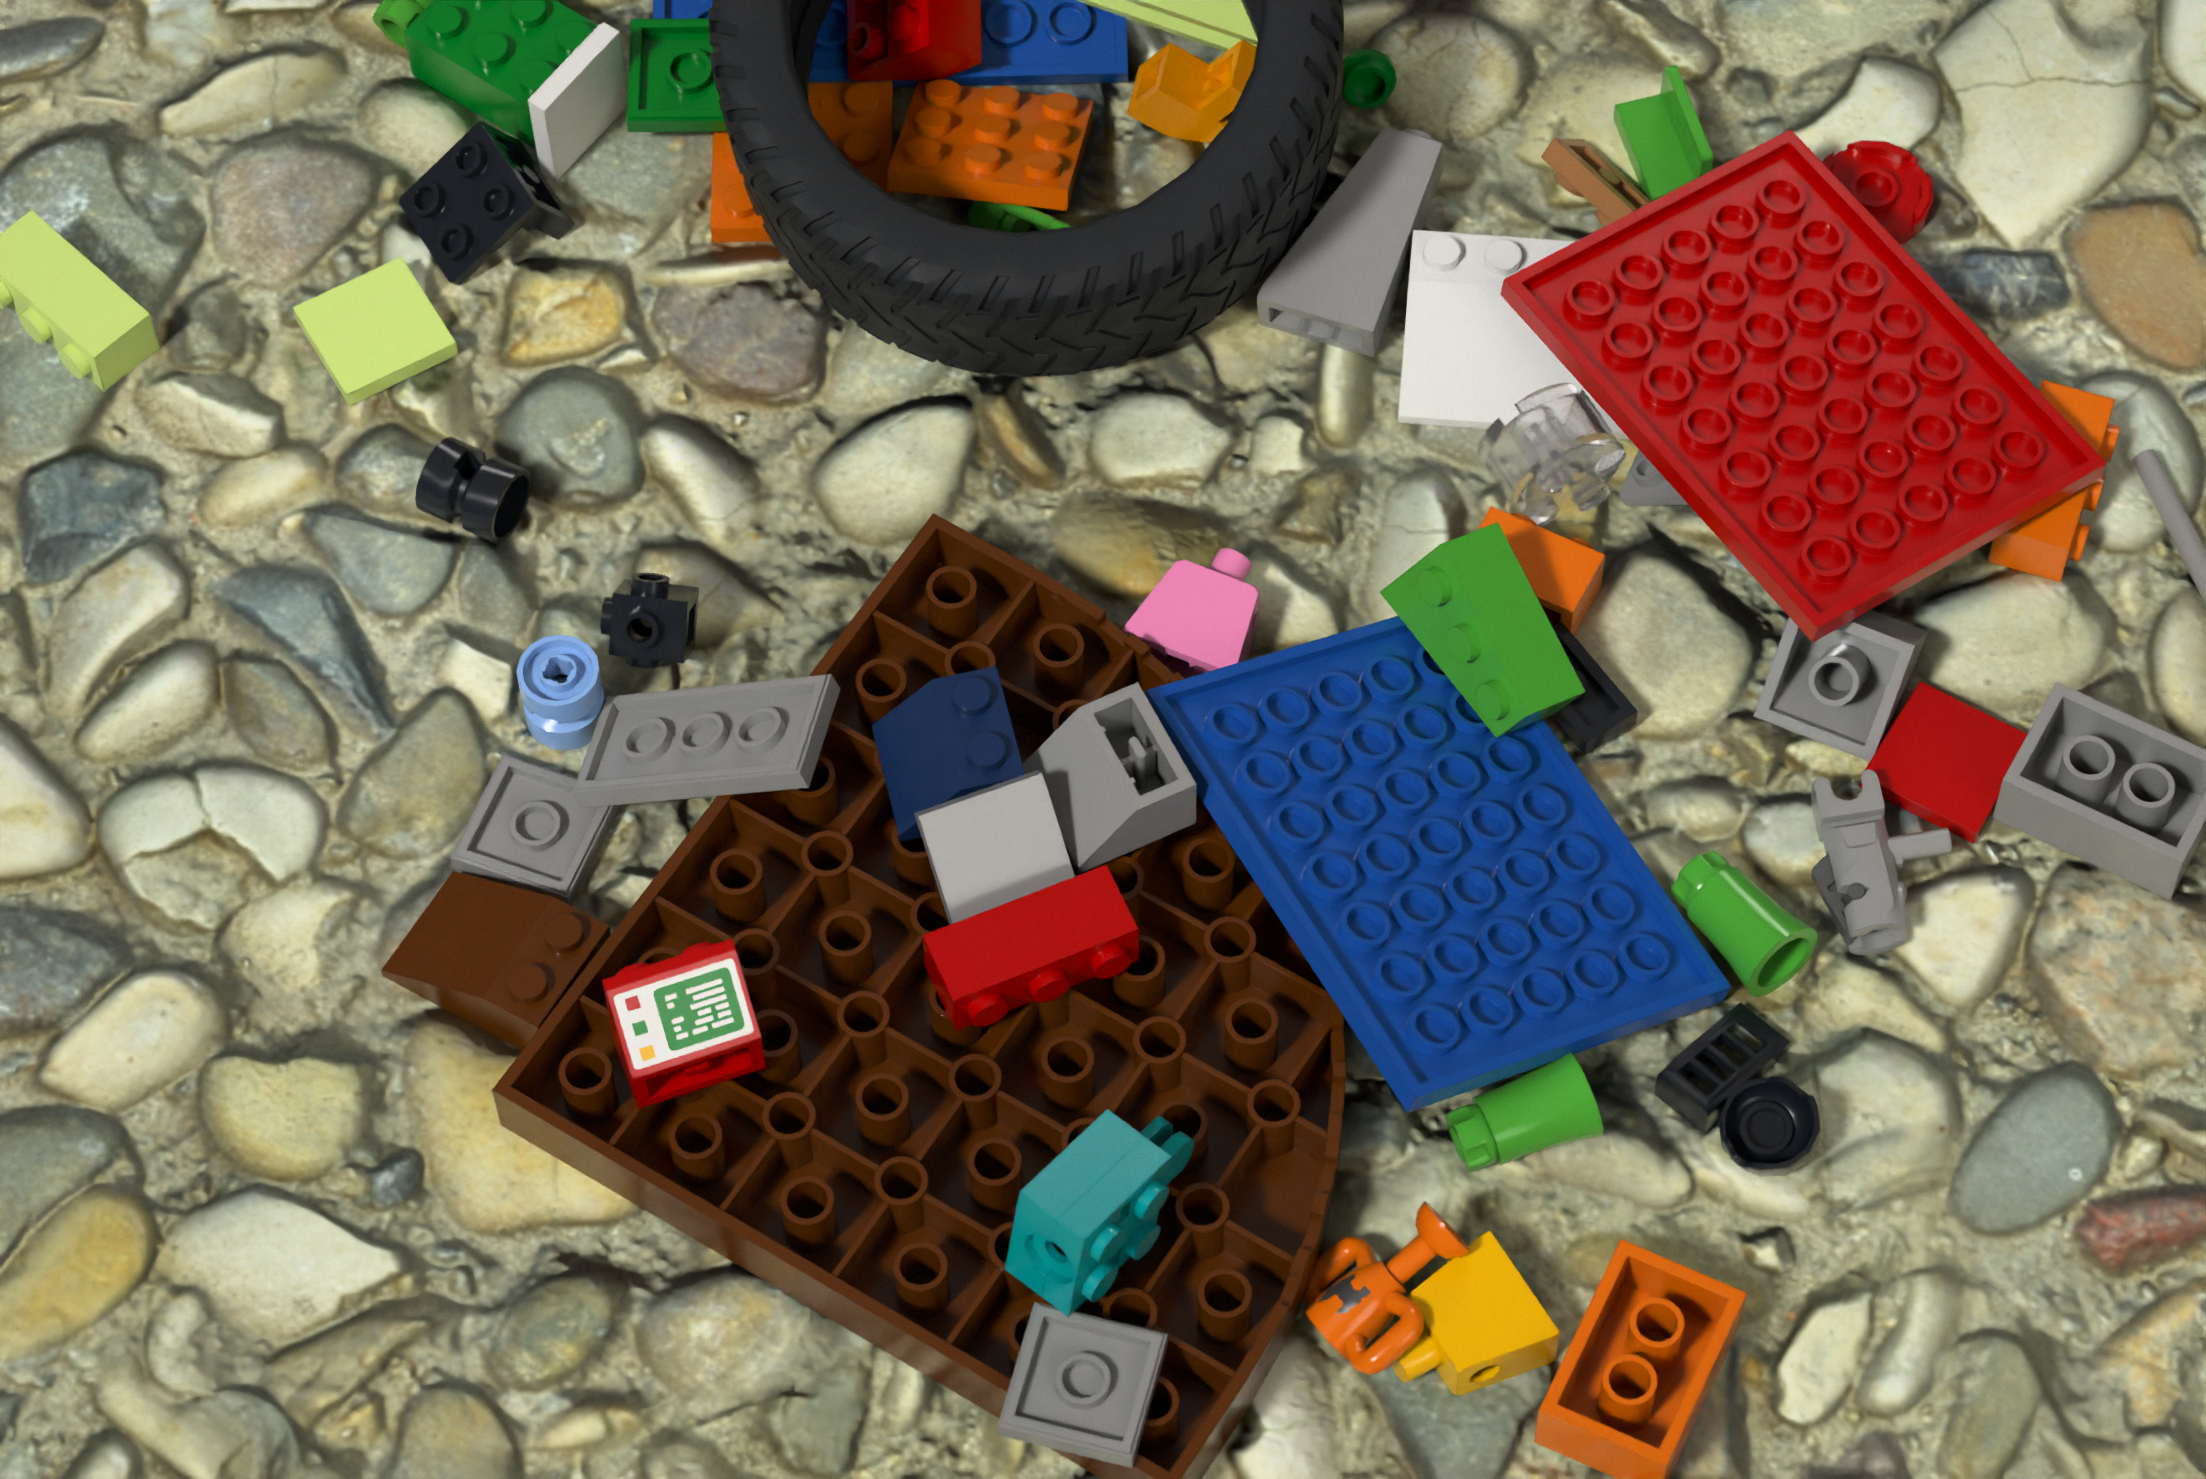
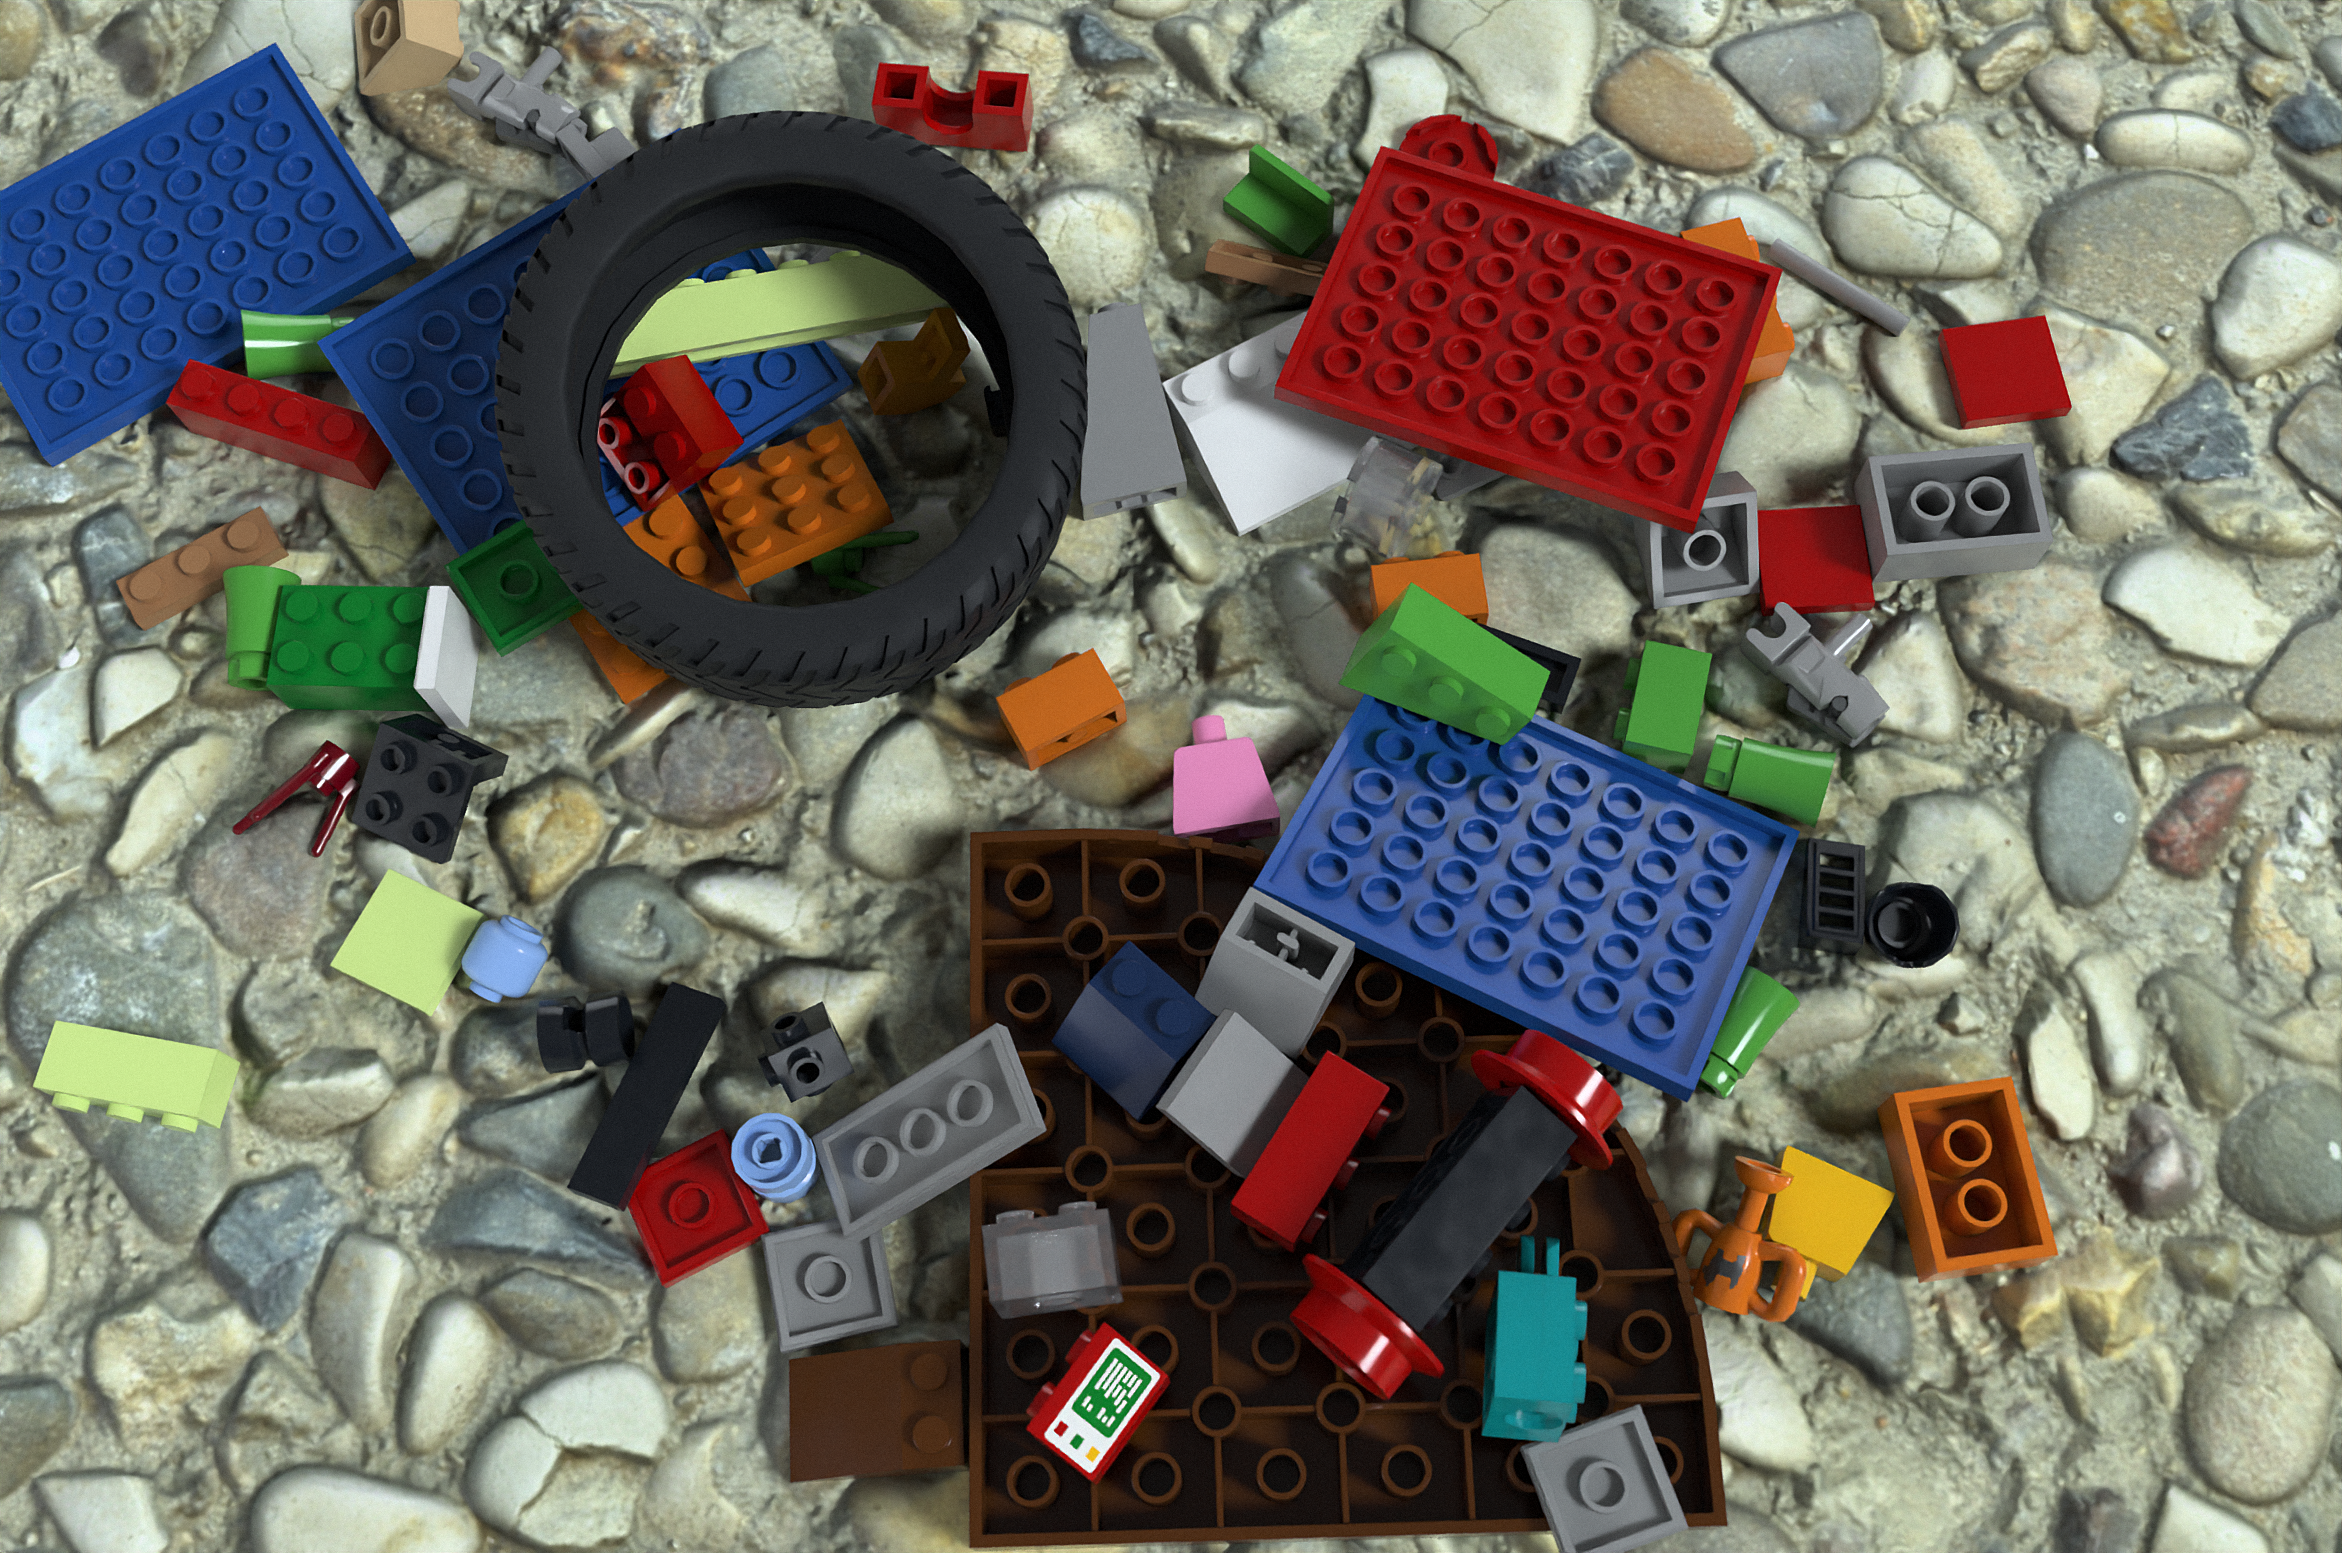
camera: 30 degrees left, 10 degrees up
none -> dark red plant [232,740,361,858]
none -> light blue head [461,915,548,1003]
none -> black tile [567,982,726,1212]
none -> red tile [627,1128,772,1288]
none -> clear brick [982,1201,1123,1319]
none -> orange brick [996,648,1127,771]
none -> brick [1290,1029,1623,1401]
none -> bright green brick [1612,640,1712,774]

